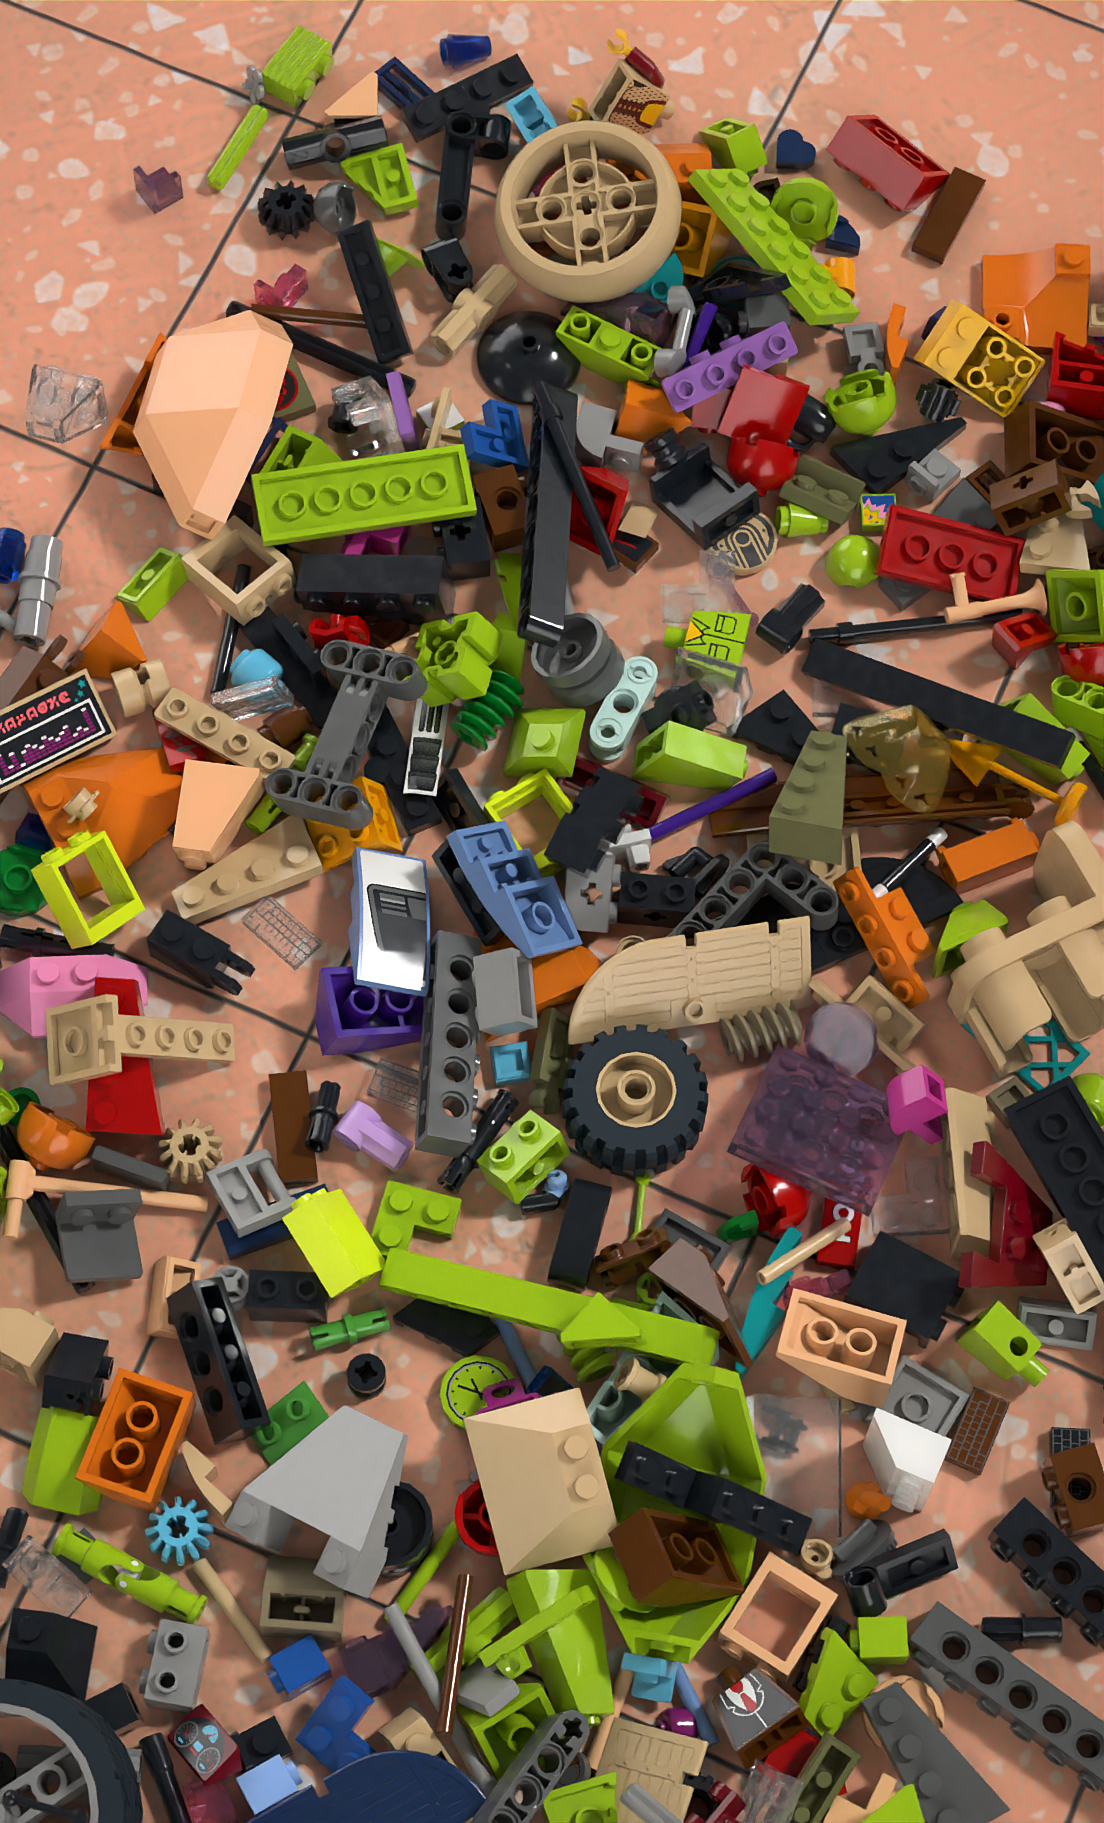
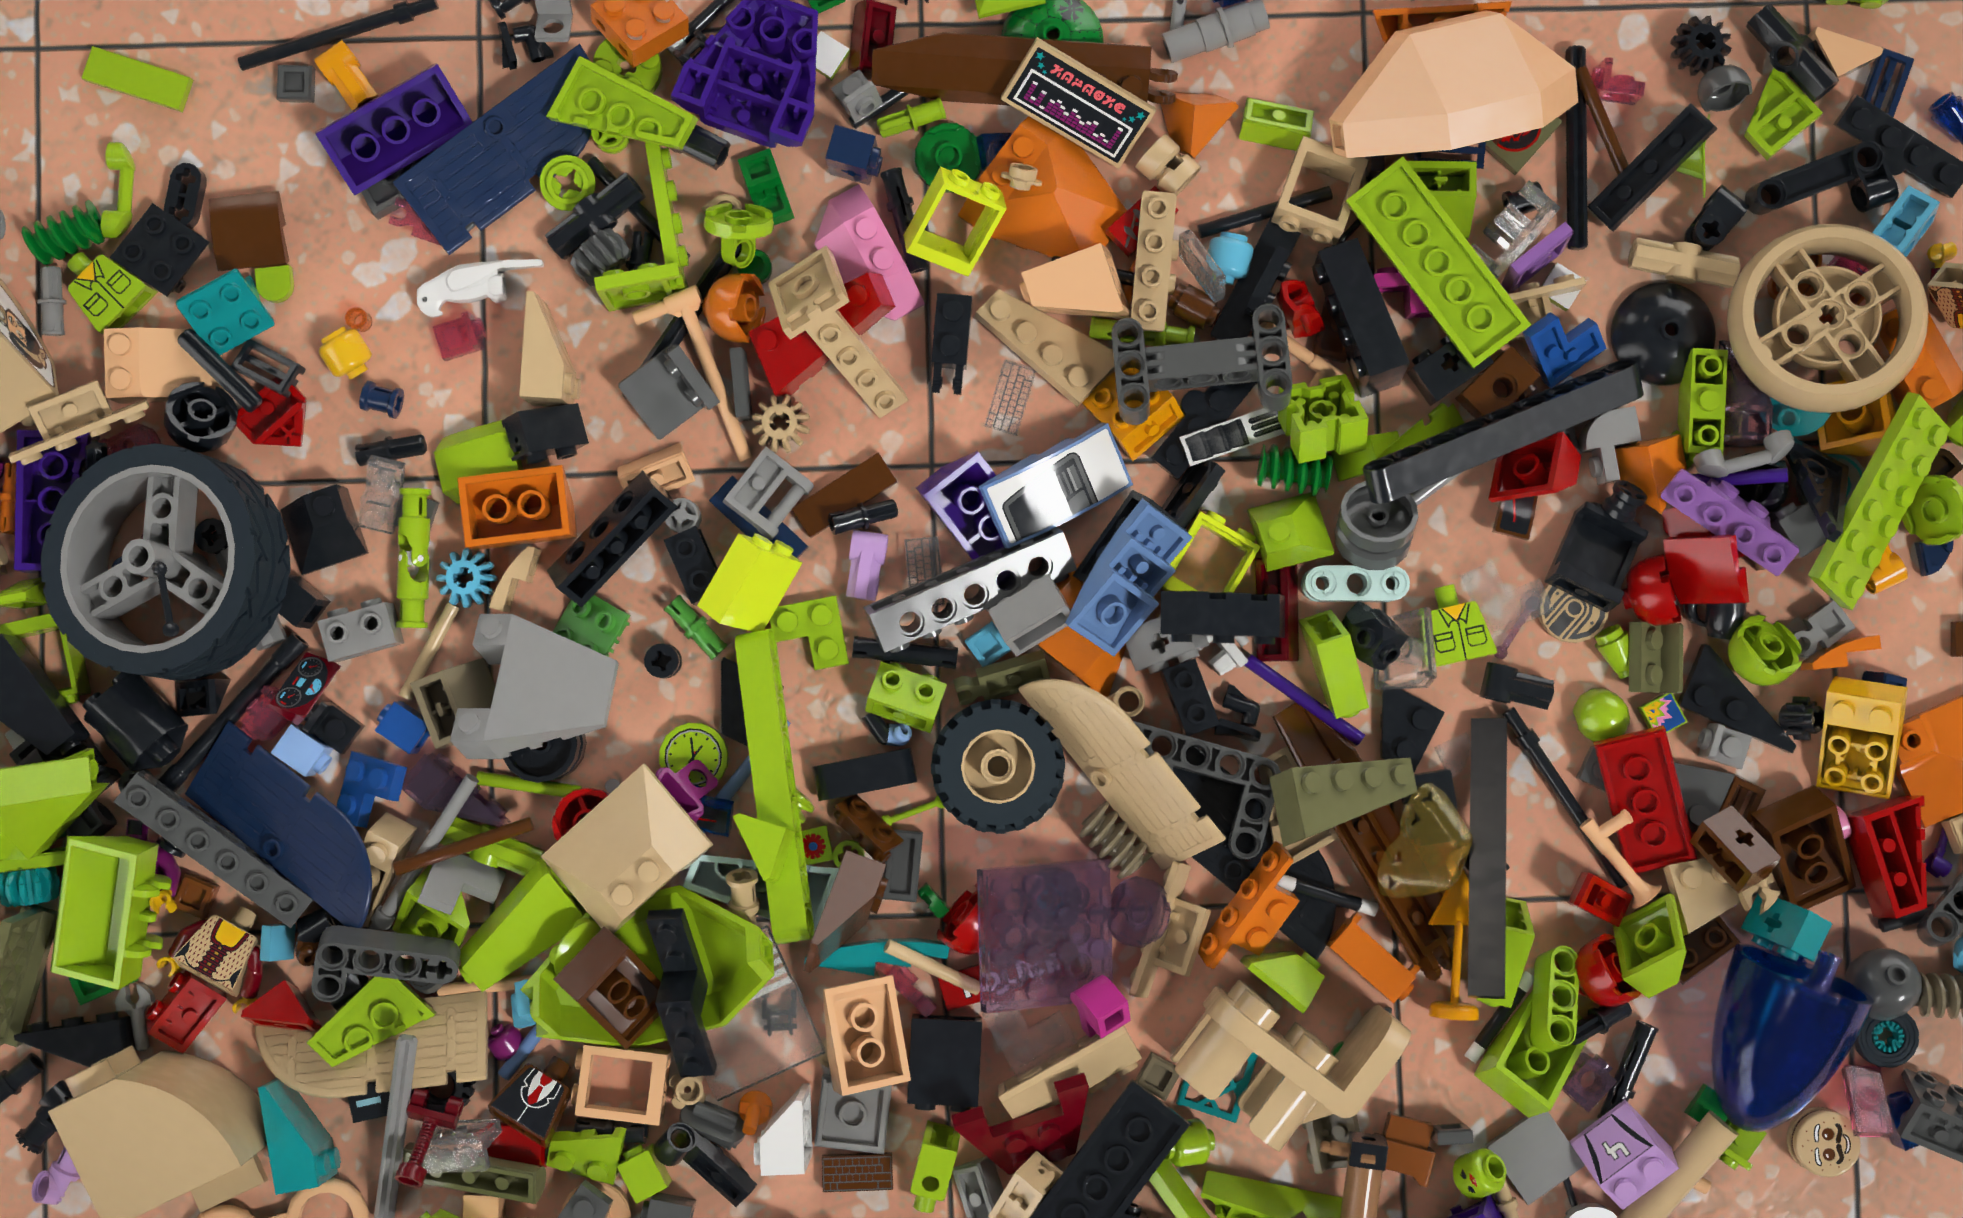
camera: 70 degrees right, 20 degrees up
lime hinge [478,1585,596,1679] -> none
black bar [532,381,621,572] -> none
tan sticker [618,501,661,538] -> none

